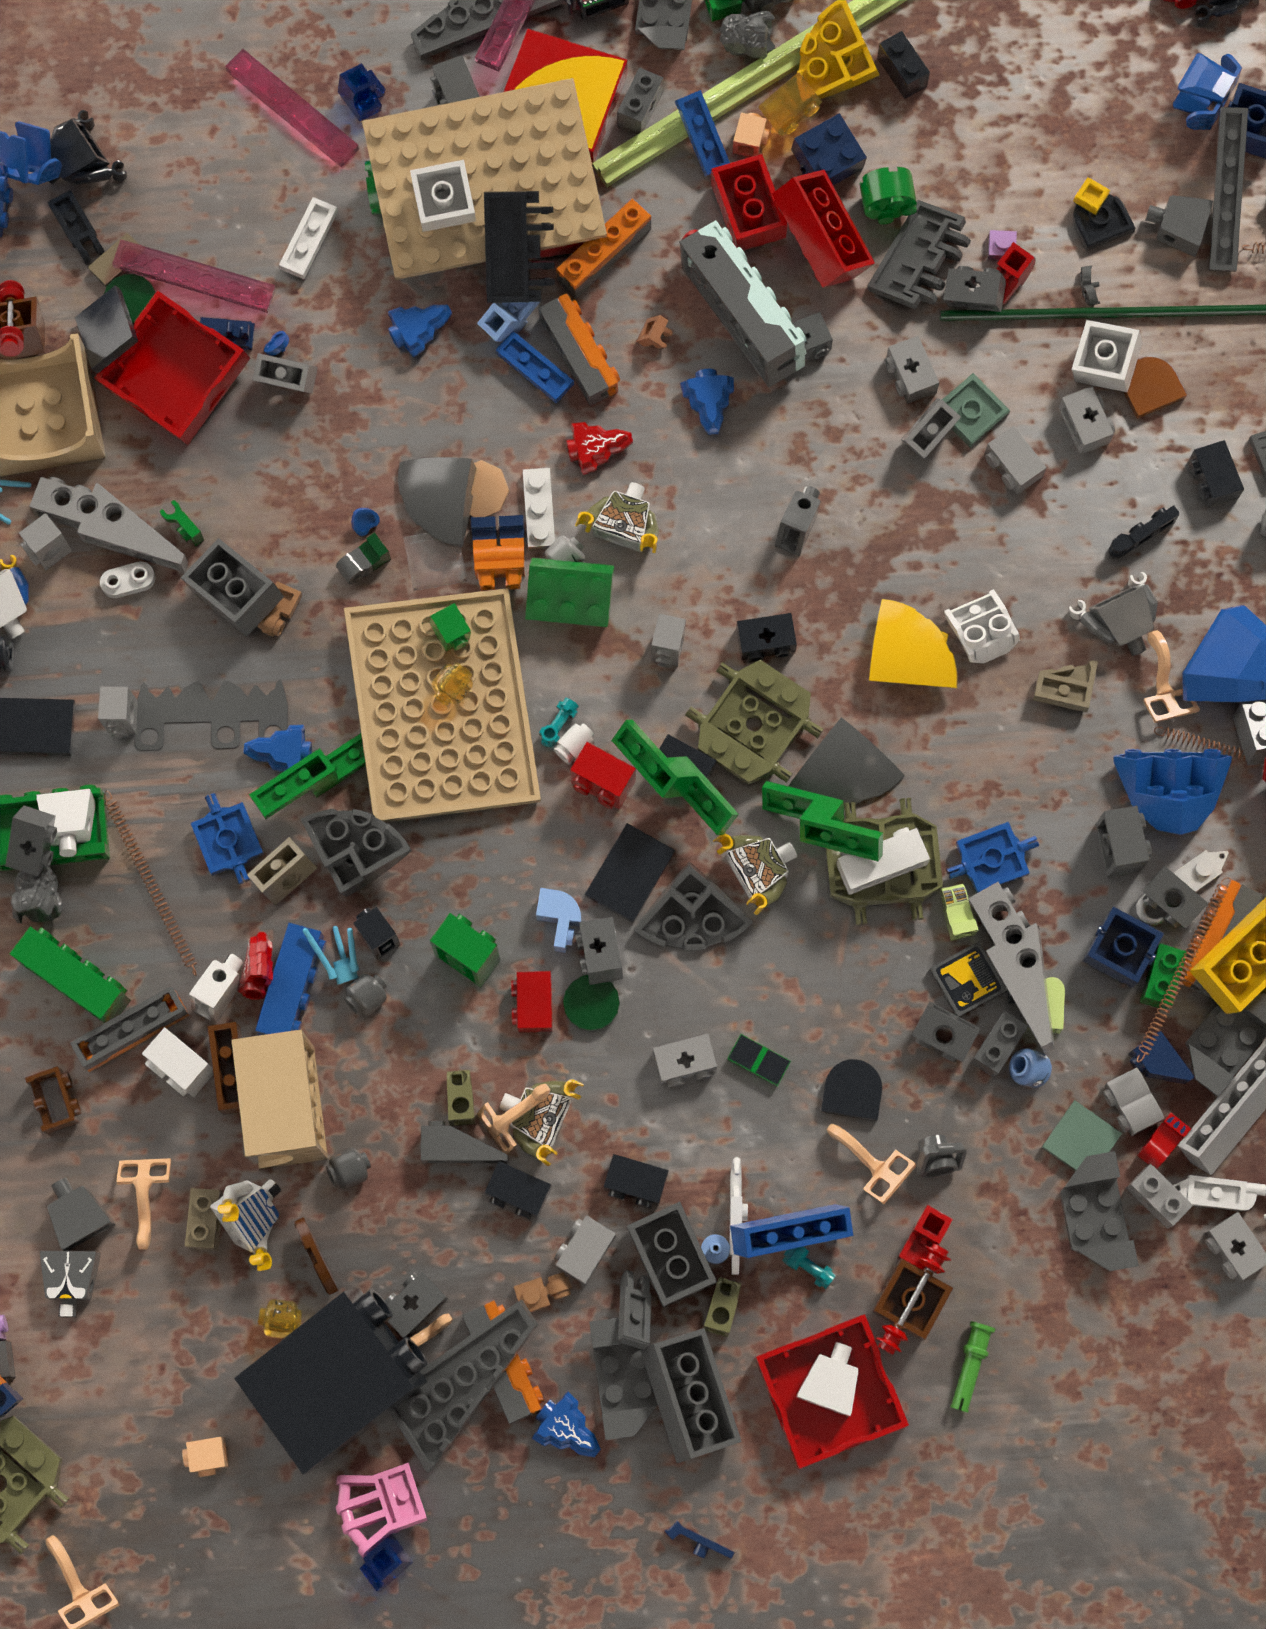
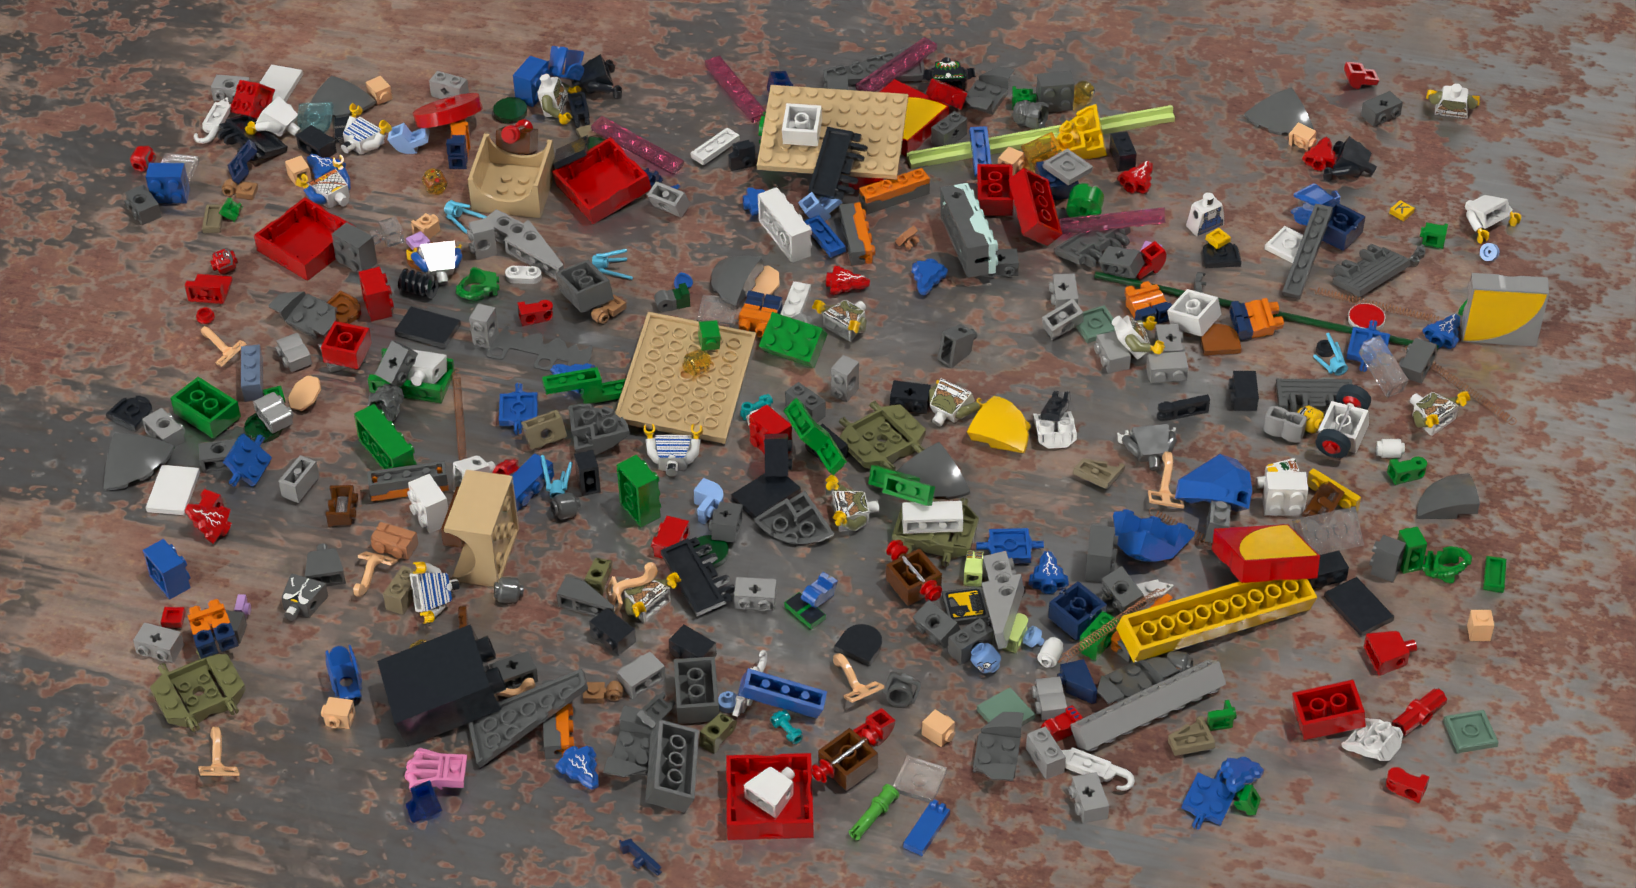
camera: 20 degrees right, 30 degrees down
green plate [160,500,204,546] -> none
dark grey torso [1145,195,1213,257] -> none
none -> blue piece [326,645,362,701]
none -> nougat brick [371,522,419,560]
none -> green piece [456,267,500,301]
none -> red leg [517,300,553,327]
none -> torso [538,74,582,125]
none -> medium azure plant [592,249,633,280]
none -> white torso [644,424,703,477]
none -> black hinge [661,537,735,617]
none -> black brick [728,140,756,171]
none -> white brick [758,187,812,263]
none -> black brick [764,434,792,477]
none -> dark grey brick [785,382,826,423]
none -> blue leg [801,572,838,608]
none -> reddish brown brick [886,540,942,606]
none -> clear tile [893,756,947,803]
none -> blue hinge [903,799,950,856]
none -> light nougat brick [922,709,955,747]
none -> red brick [926,78,968,109]
none -> torso [929,378,985,427]
none -> light blue tile [1023,626,1044,647]
none -> blue rock [1029,551,1069,594]
none -> white brick [1037,637,1063,667]
none -> black hinge [1041,390,1071,421]
none -> light grey tile [1043,149,1093,185]
none -> clear pink plate [1059,207,1166,235]
none -> torso [1112,316,1165,360]
none -> red rock [1117,161,1153,194]
none -> orange hips [1125,281,1172,328]
none -> light grey brick [1146,351,1189,383]
none -> white torso [1186,193,1224,236]
none -> orange hips [1229,298,1284,341]
none -> white tile [1265,226,1303,263]

